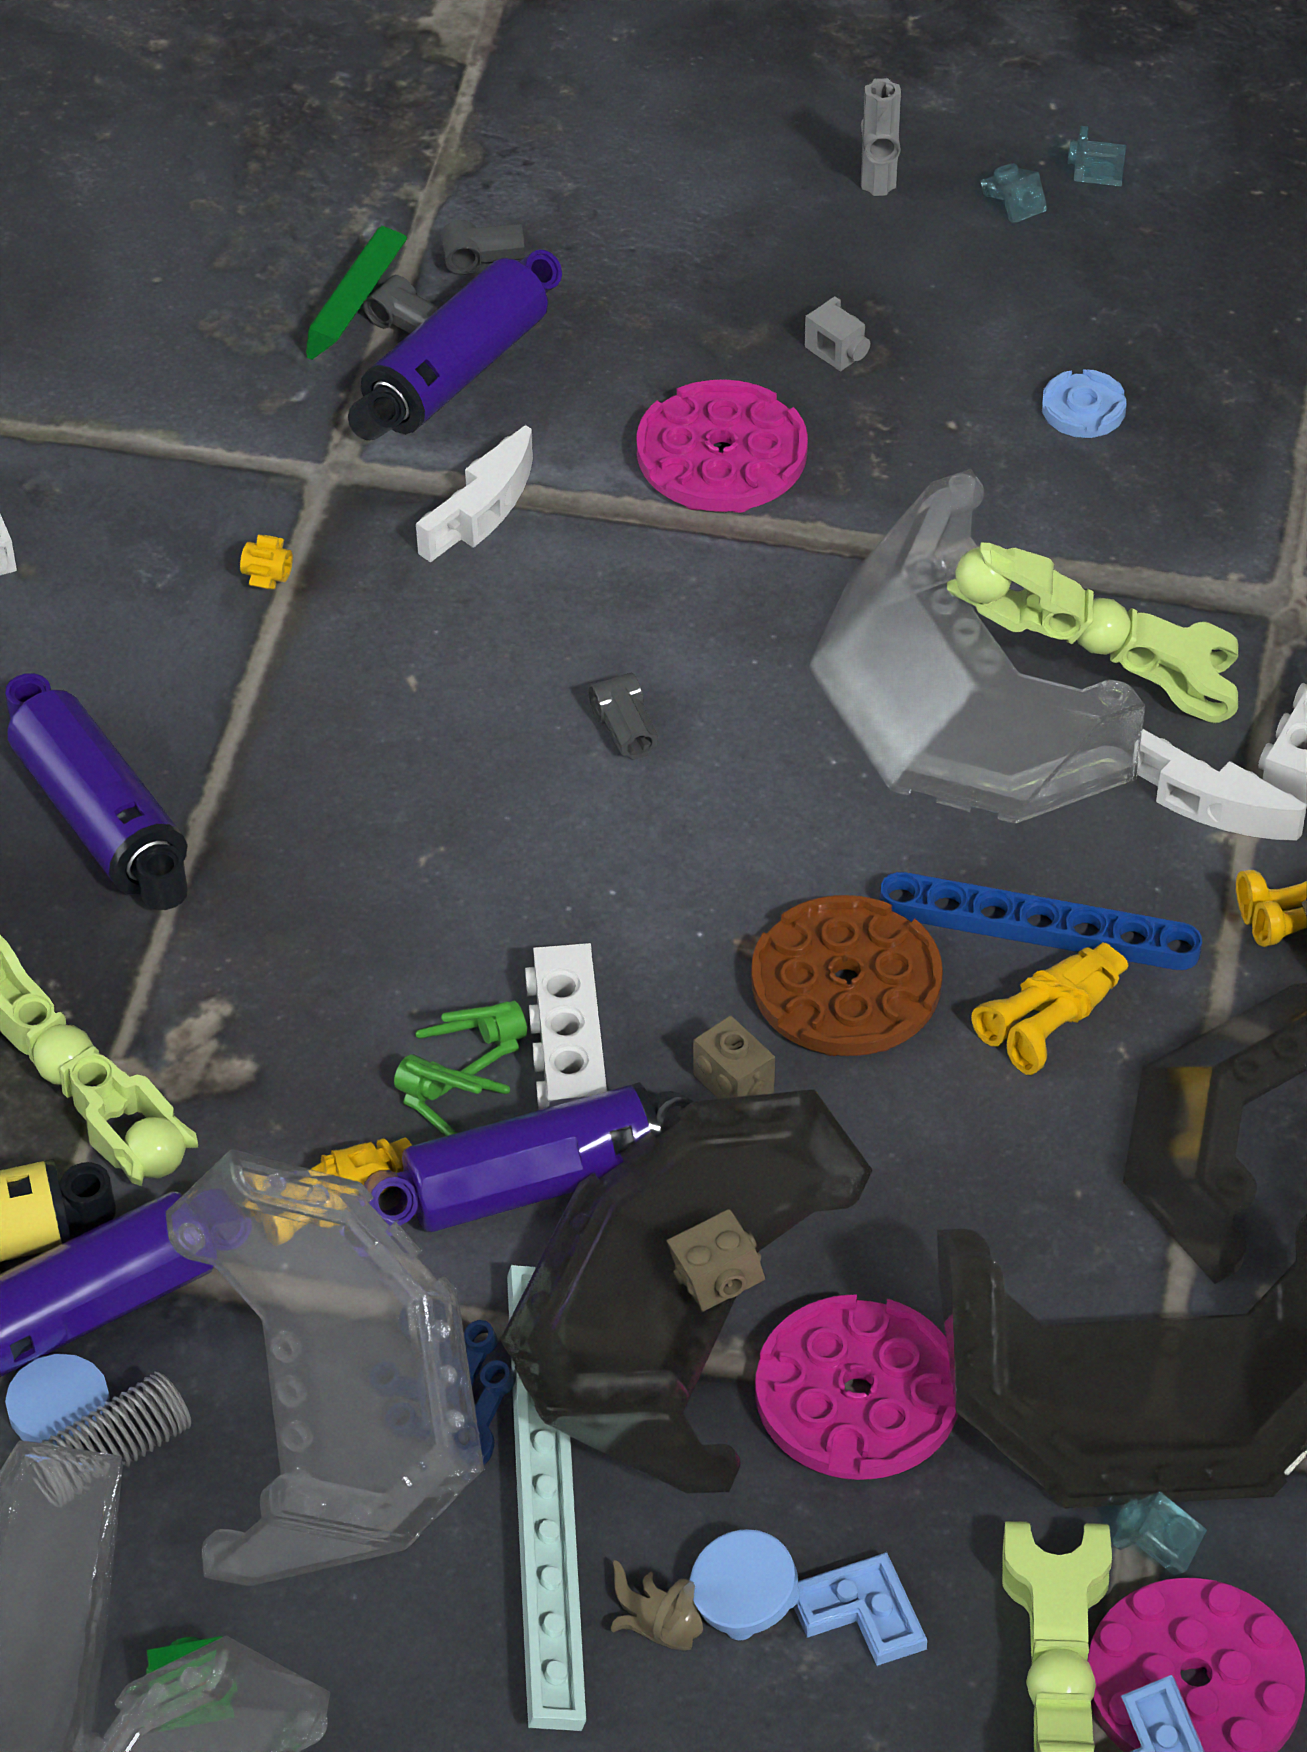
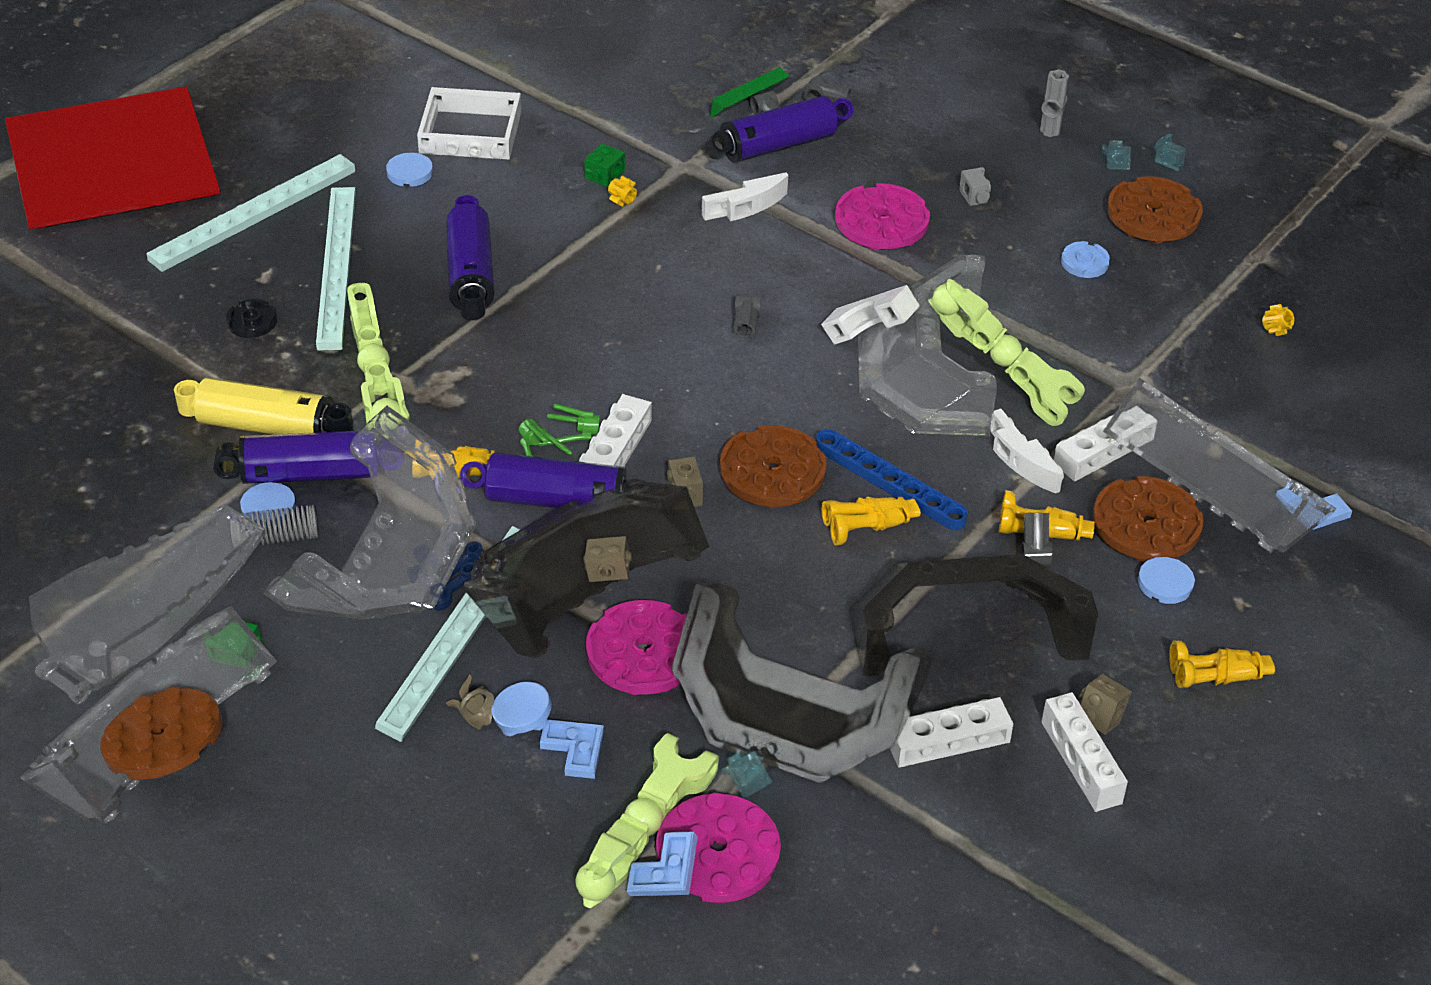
camera: 25 degrees right, 5 degrees down
none -> green head [584,144,625,187]
none -> white arch [821,285,920,344]
none -> dark orange plate [1107,176,1203,244]

